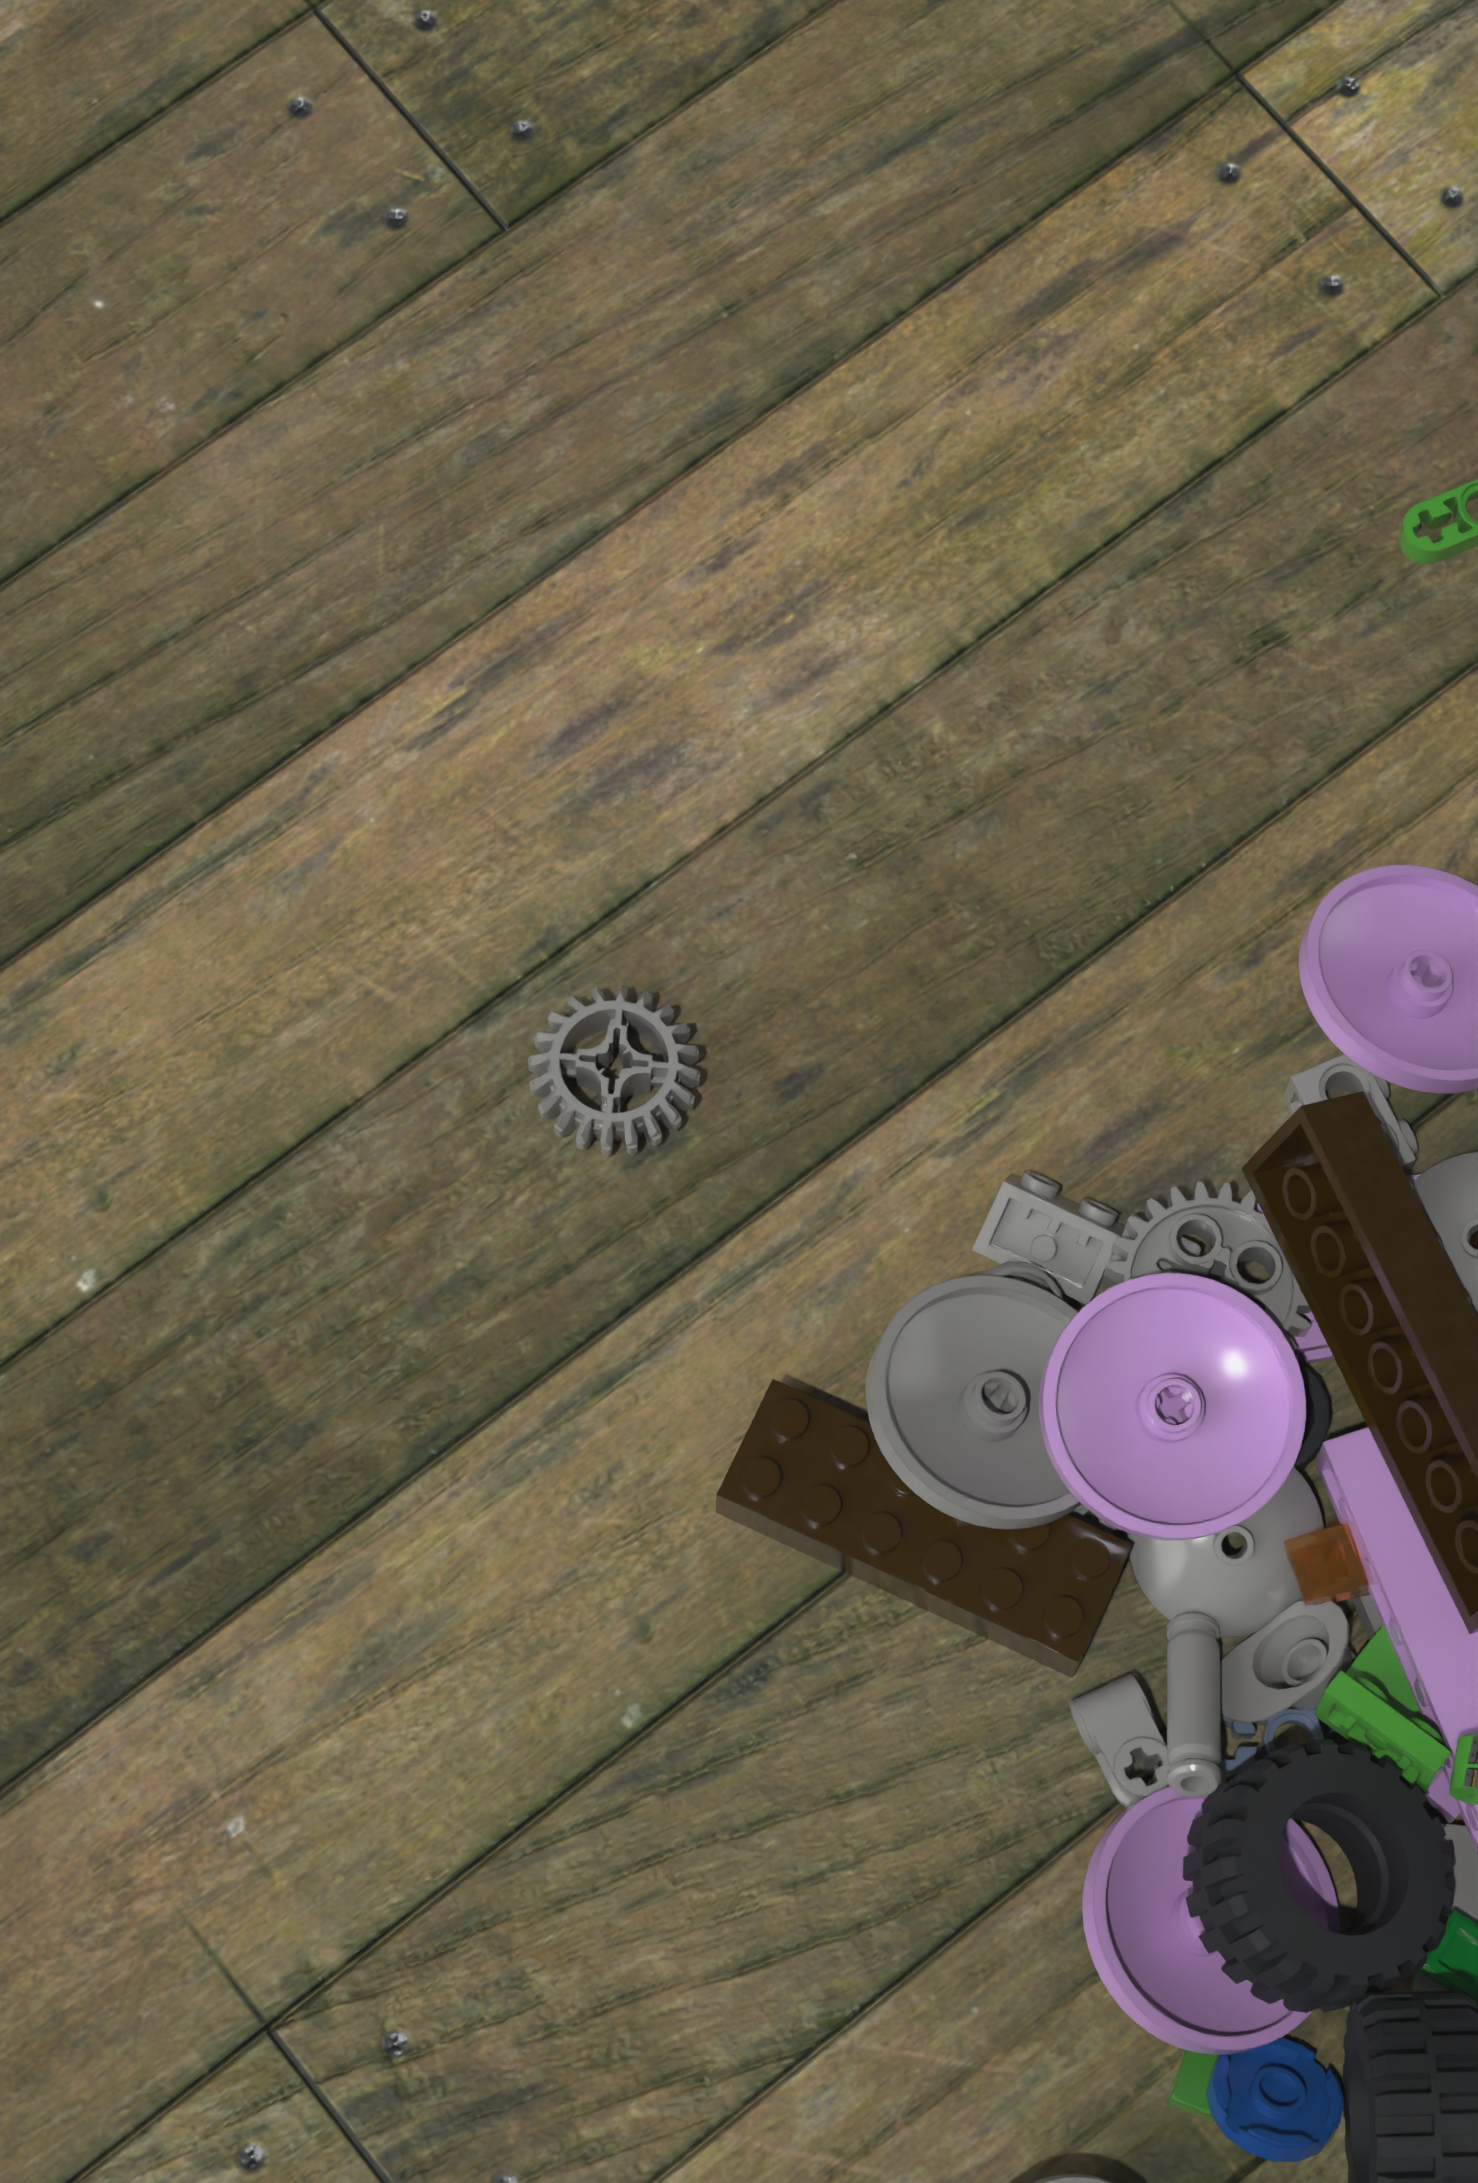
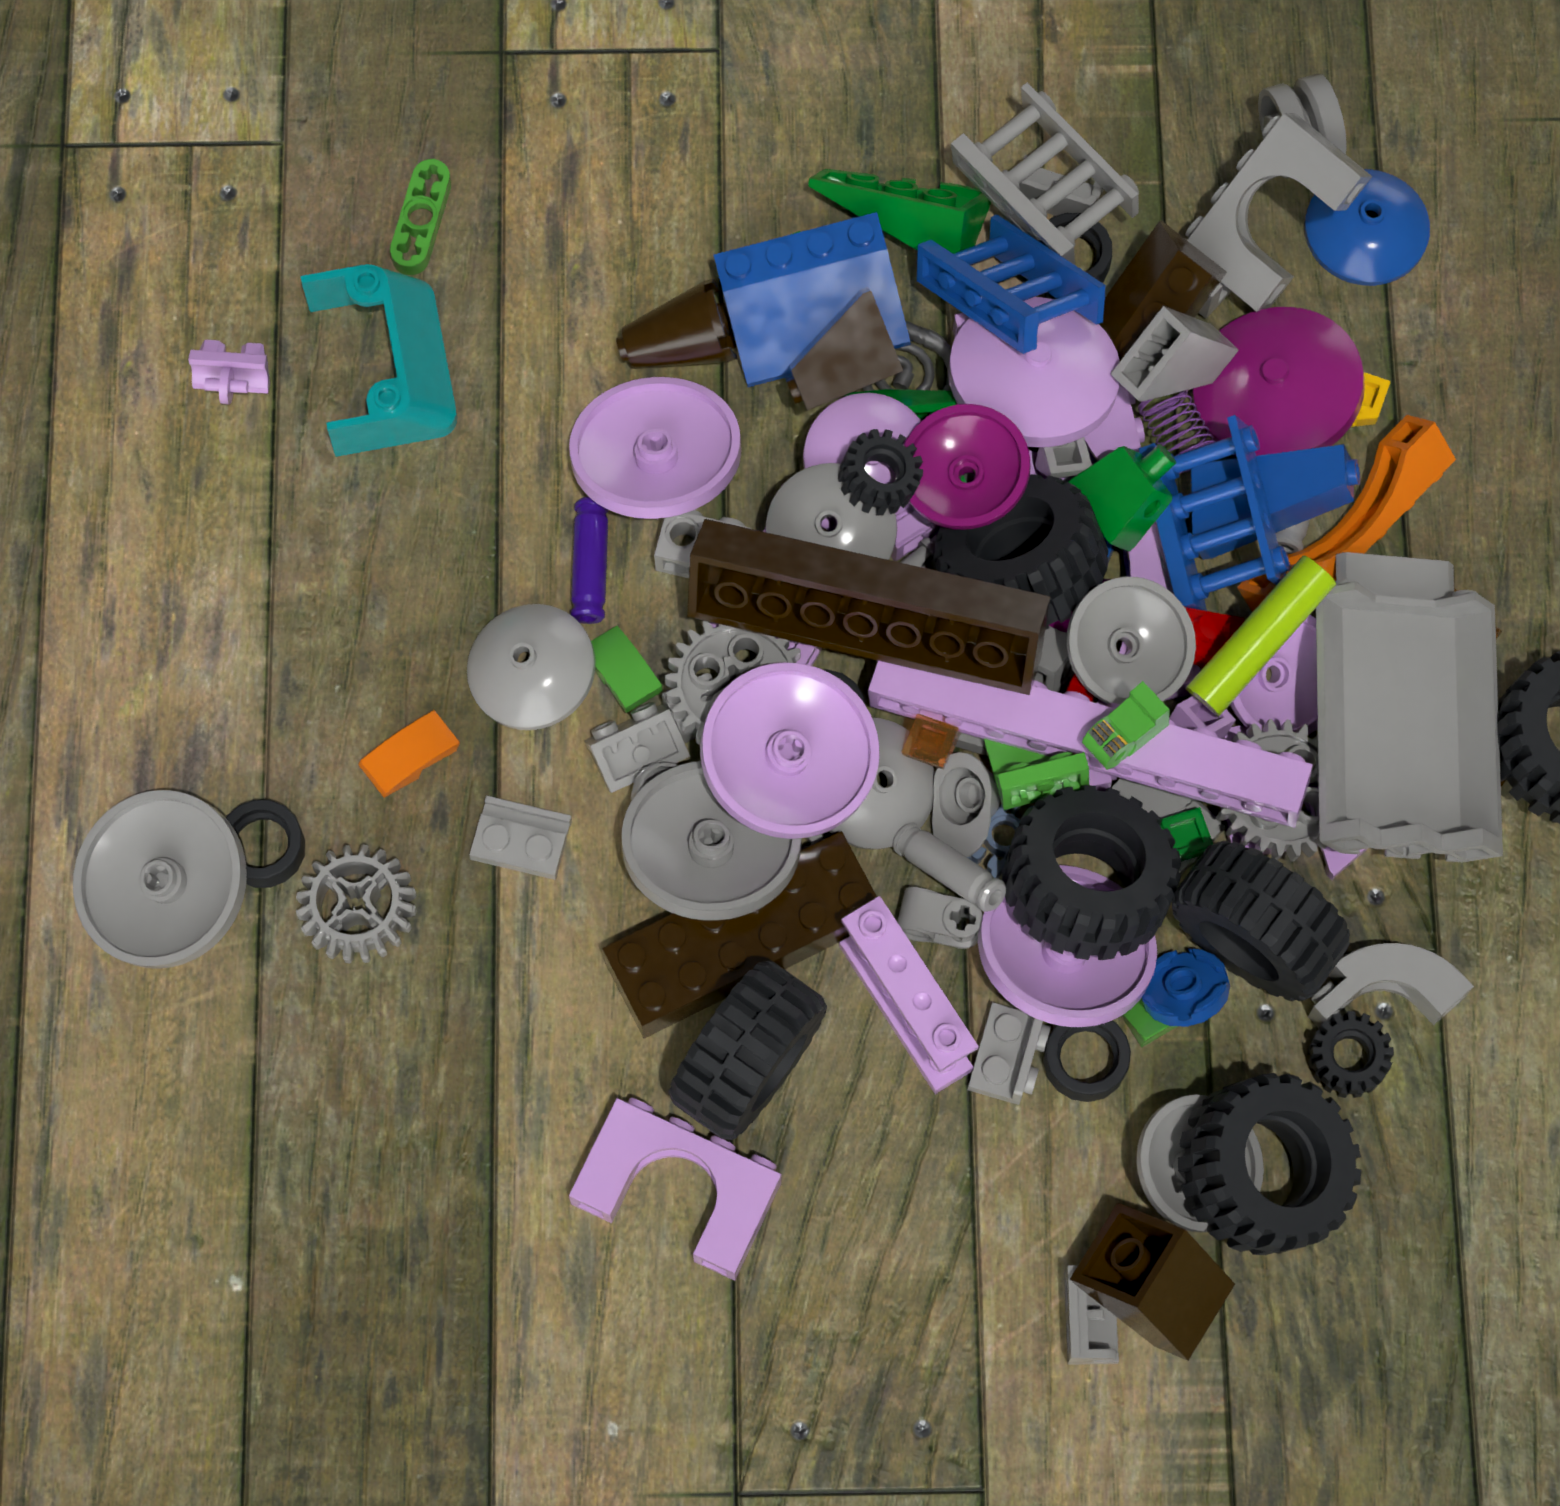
camera: 50 degrees left, 0 degrees up
none -> light grey dish [73,790,247,969]
none -> lavender hips [189,340,270,404]
none -> black tyre [226,800,305,888]
none -> teal windscreen [301,264,458,457]
none -> orange slope [358,710,460,798]
none -> light grey dish [467,604,596,730]
none -> light grey plate [469,796,572,880]
none -> lavender arch [569,1098,782,1281]
none -> dark purple axle [571,497,609,624]
none -> bright green slope [591,626,663,713]
none -> black tyre [669,961,827,1140]
none -> lavender fence [839,896,979,1094]
none -> light grey bracket [967,1002,1051,1105]
none -> black tyre [1043,1020,1131,1102]

